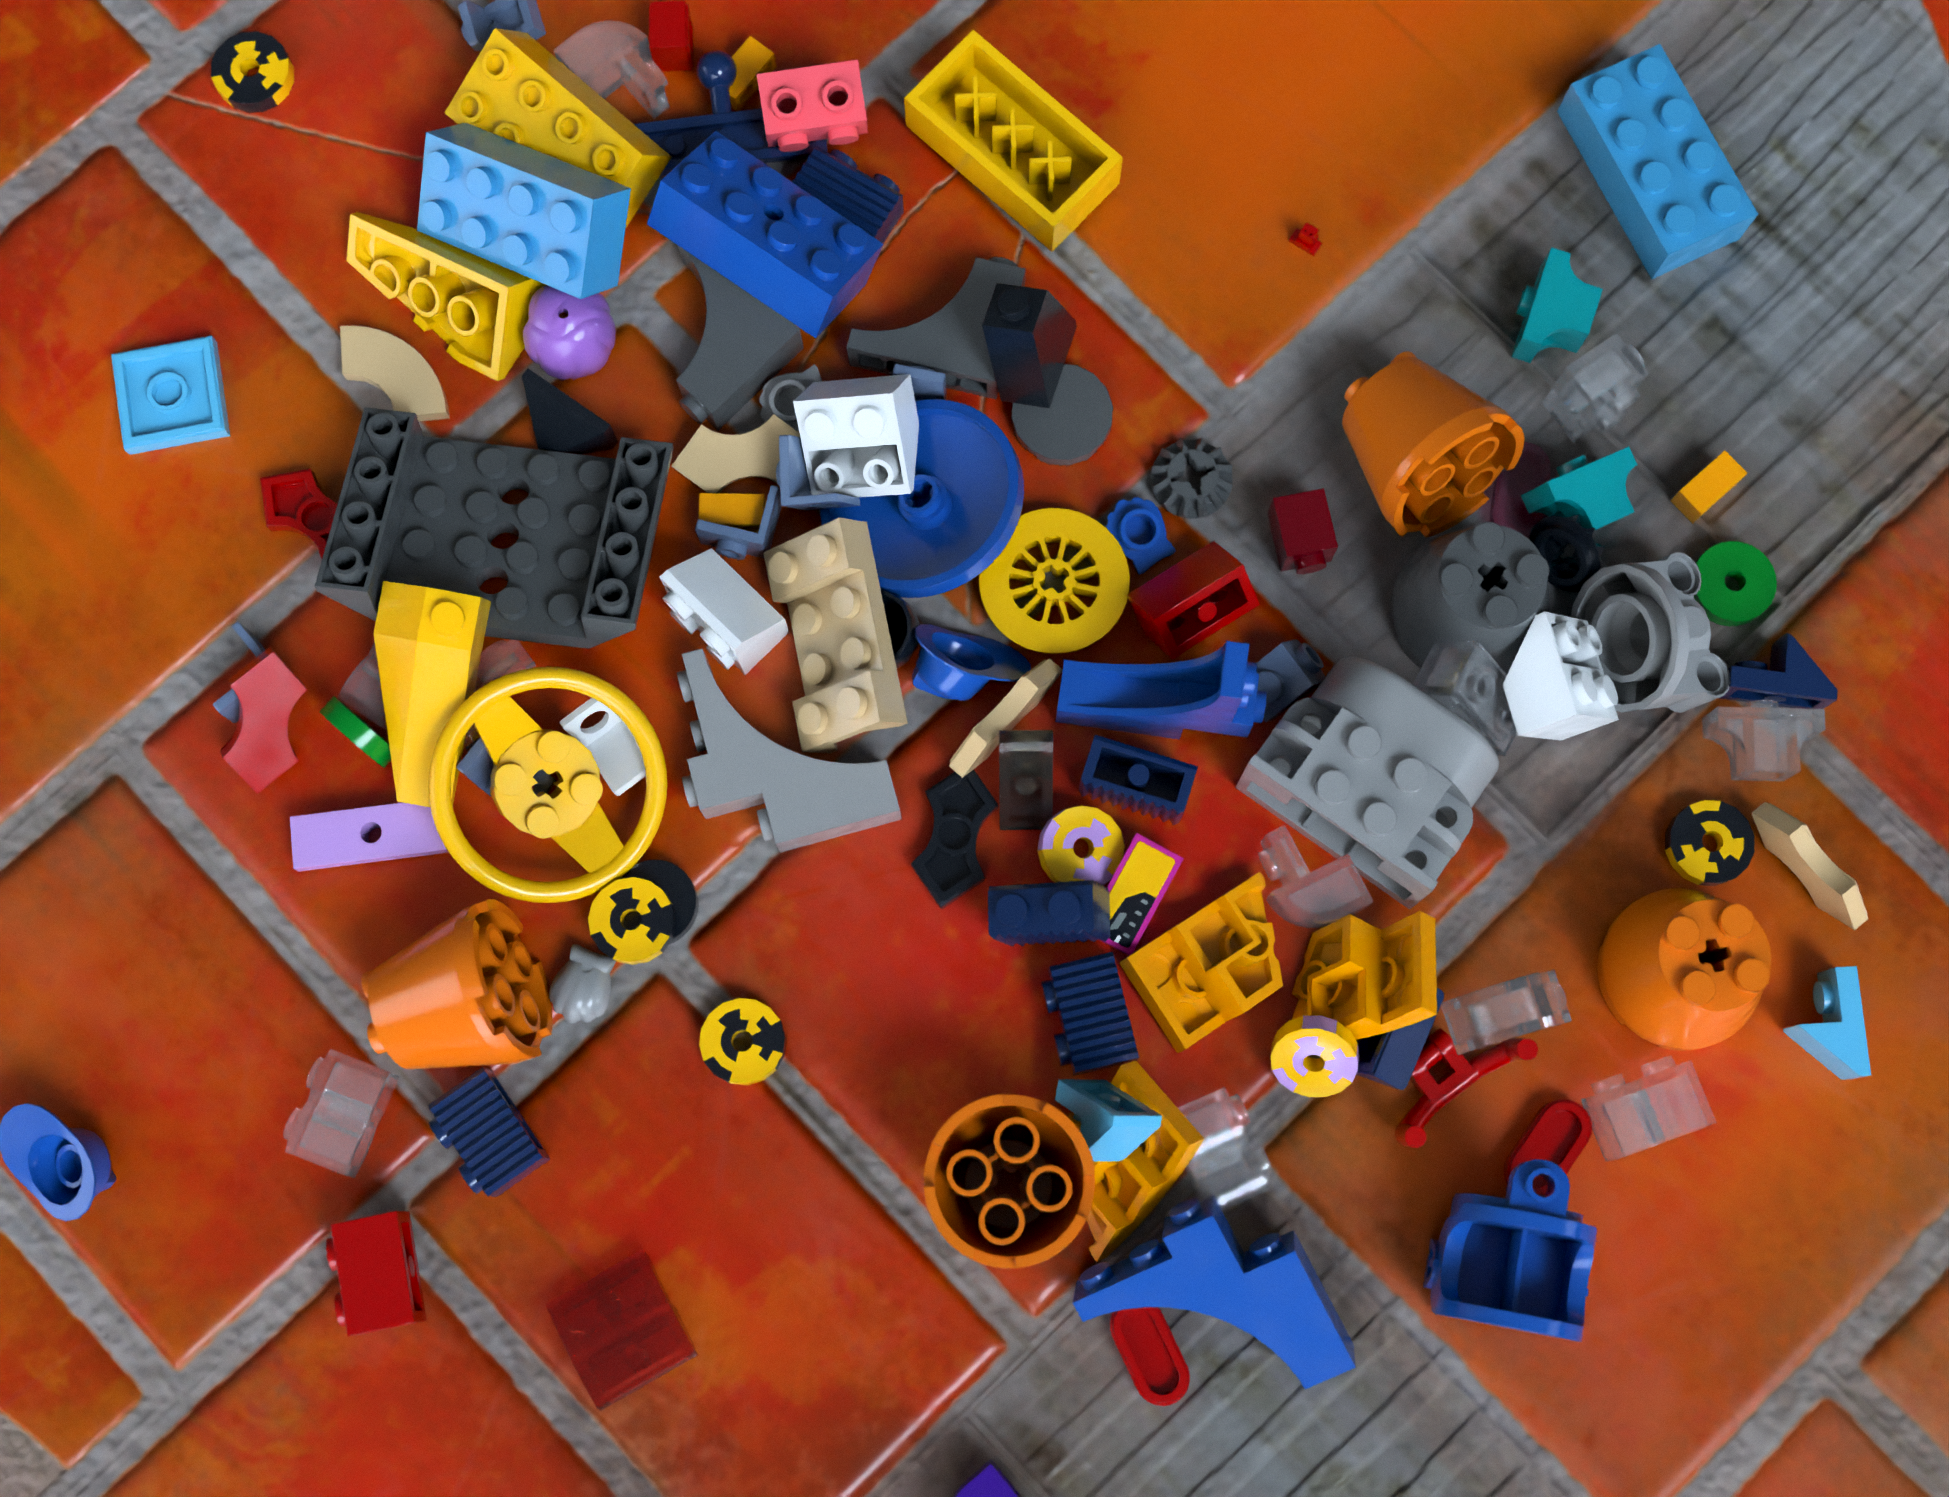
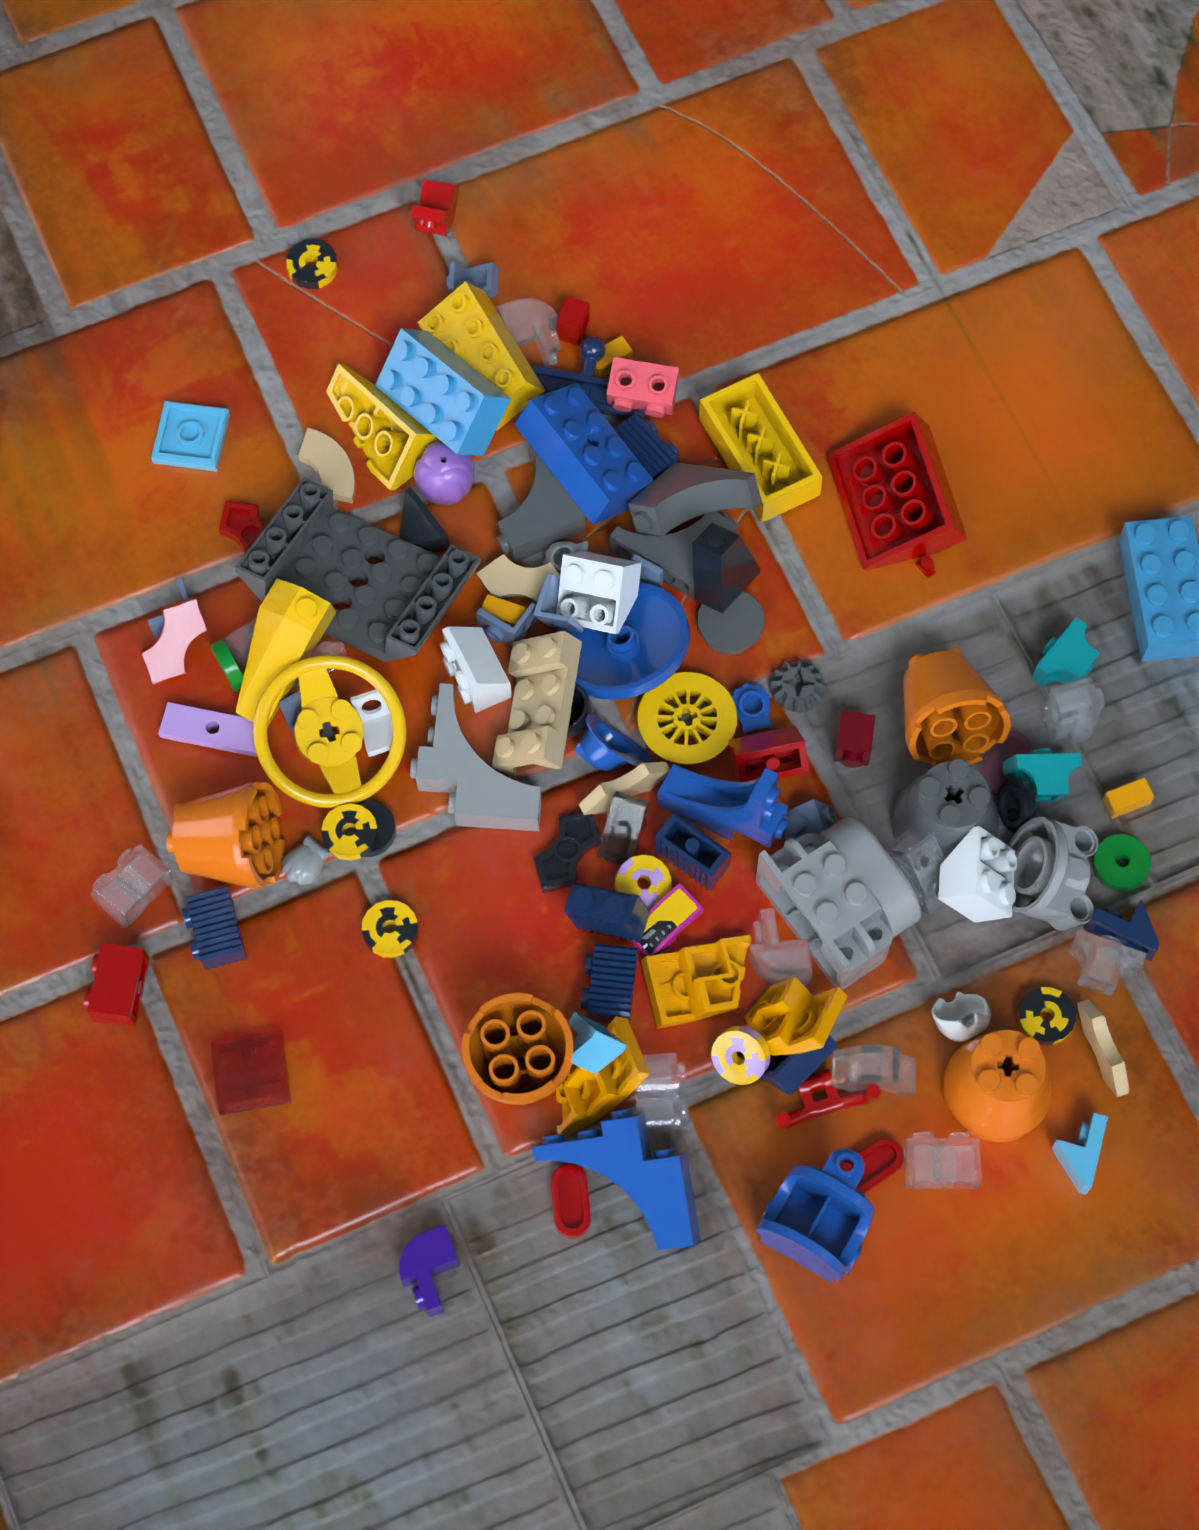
camera: 20 degrees right, 10 degrees down
none -> dark grey arch [628,462,762,536]
none -> red slope [826,412,968,571]
none -> white hair [931,992,992,1042]

